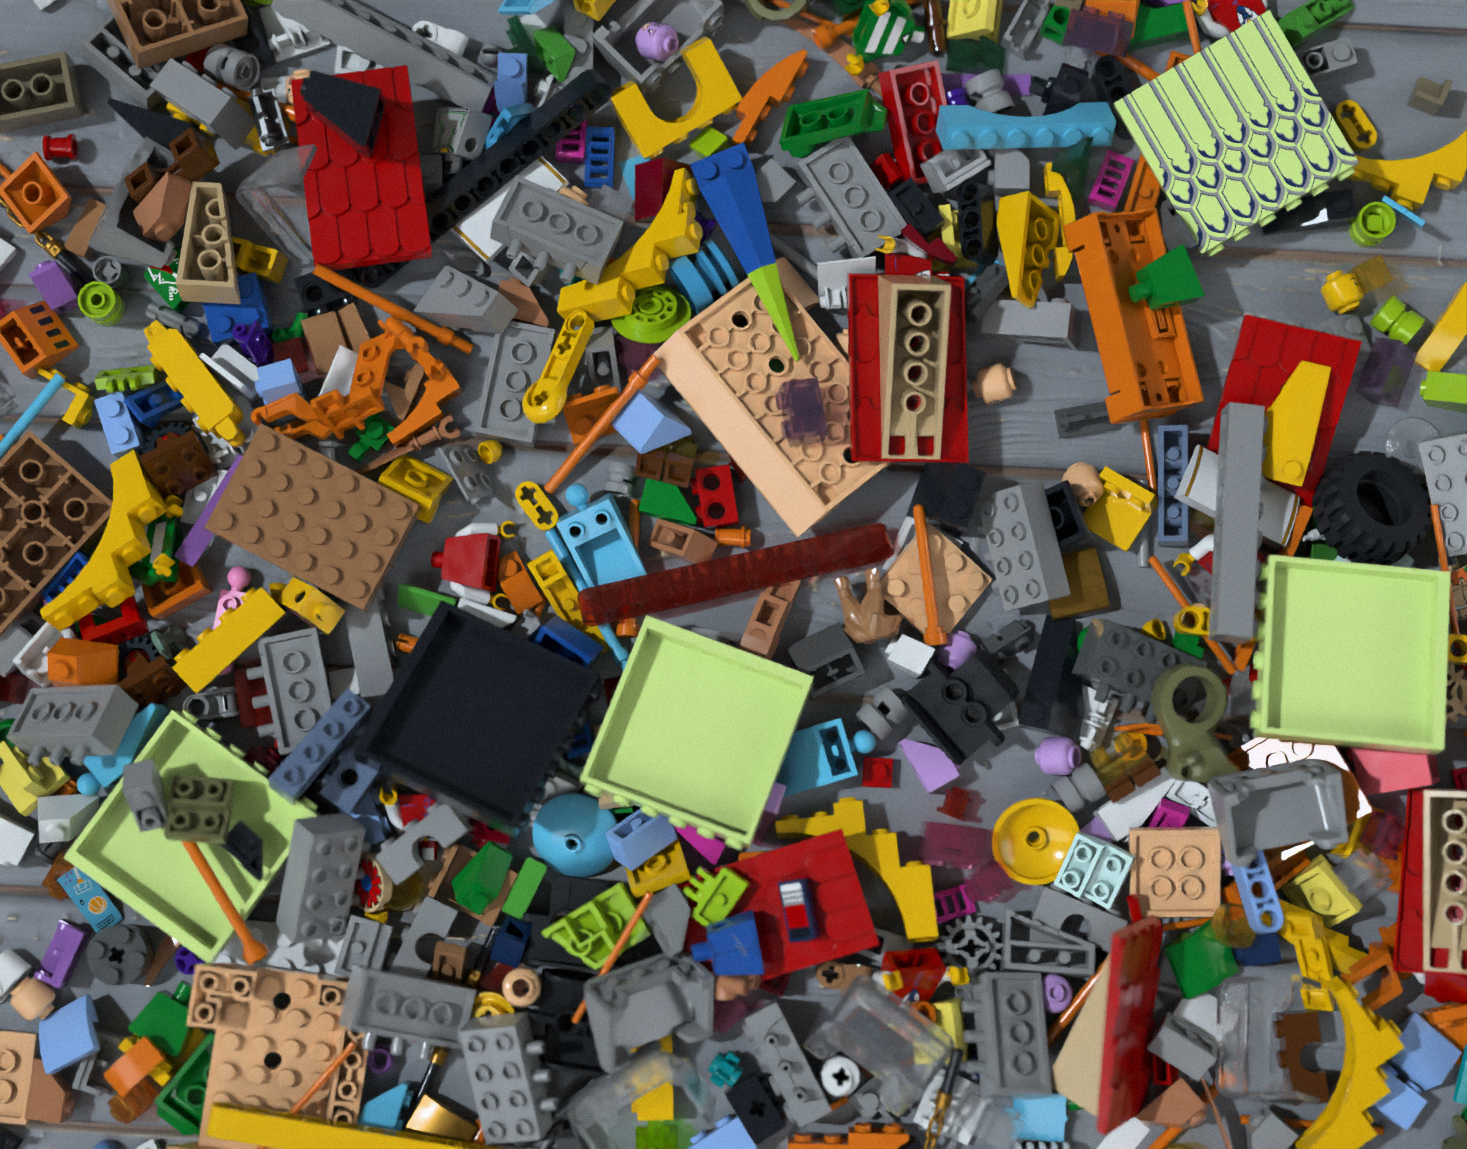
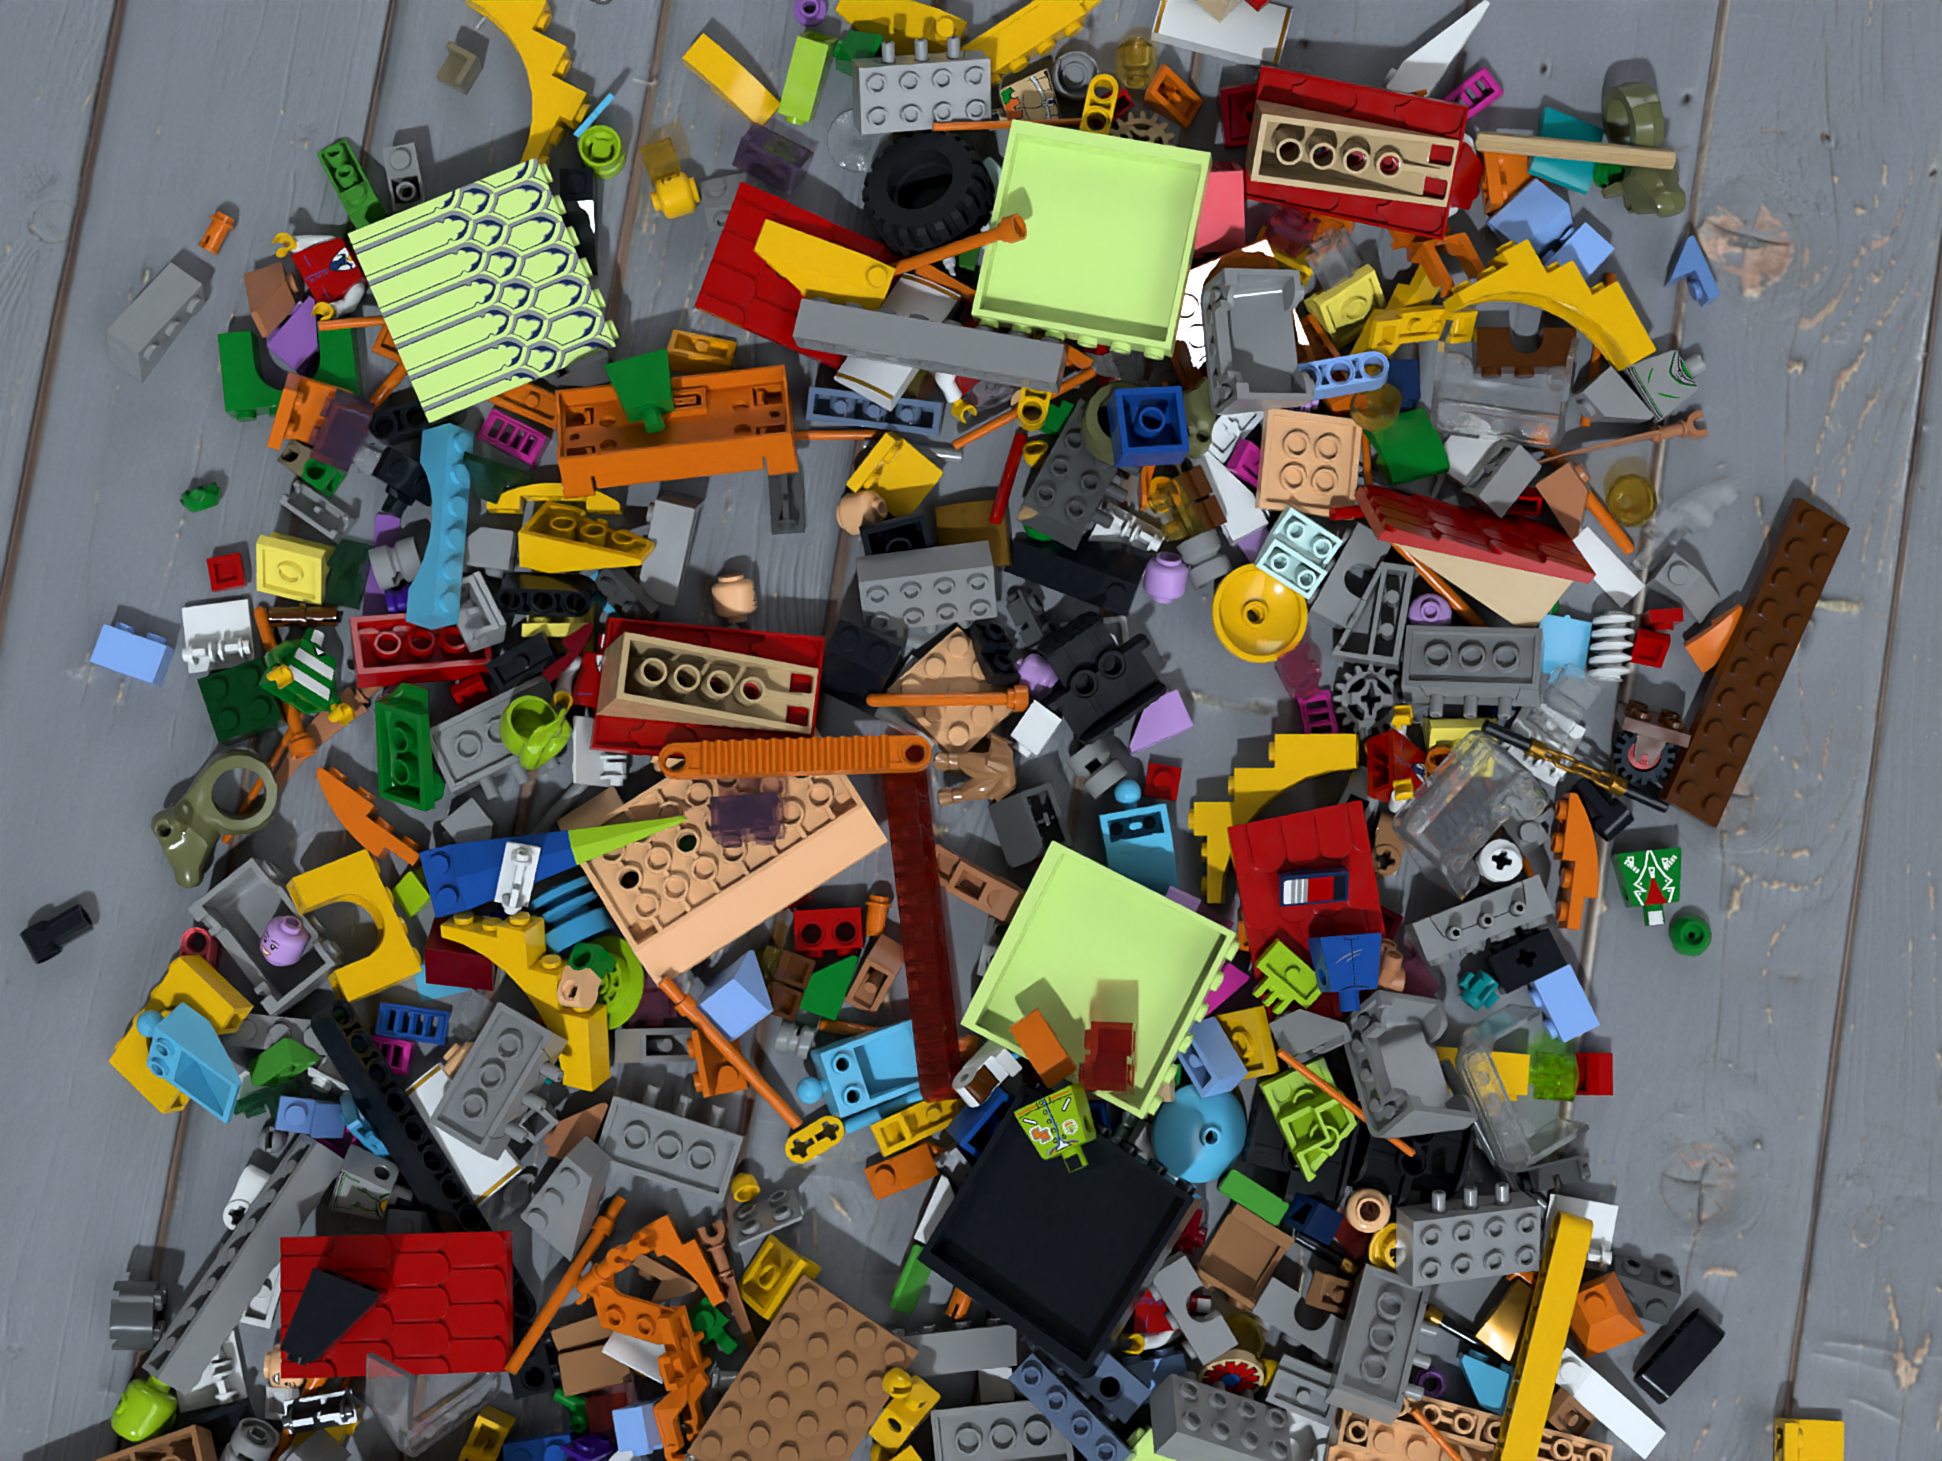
camera: 85 degrees left, 0 degrees up
red torso [430,521,516,611] -> none
green slope [451,840,513,915] -> none
yellow beam [522,310,594,423] -> none
clear pink brick [917,821,986,871] -> none
clear red brick [936,786,973,822] -> none
yellow beam [1332,100,1377,152] -> none
lime wheel [1369,295,1425,349] -> none
none -> white hinge [494,841,541,915]
none -> lime piece [499,695,572,770]
none -> leg [557,942,617,1009]
none -> orange gear [658,734,932,780]
none -> light orange slope [667,329,737,375]
none -> yellow hinge [882,1367,913,1399]
none -> orange piece [888,214,1027,276]
none -> white leg [952,1039,1022,1107]
none -> black slope [970,622,1021,687]
none -> red bar [989,433,1027,524]
none -> orange slope [1009,1008,1077,1089]
none -> lime torso [1014,1083,1096,1173]
none -> clear red brick [1078,1021,1137,1094]
none -> blue brick [1107,386,1190,468]

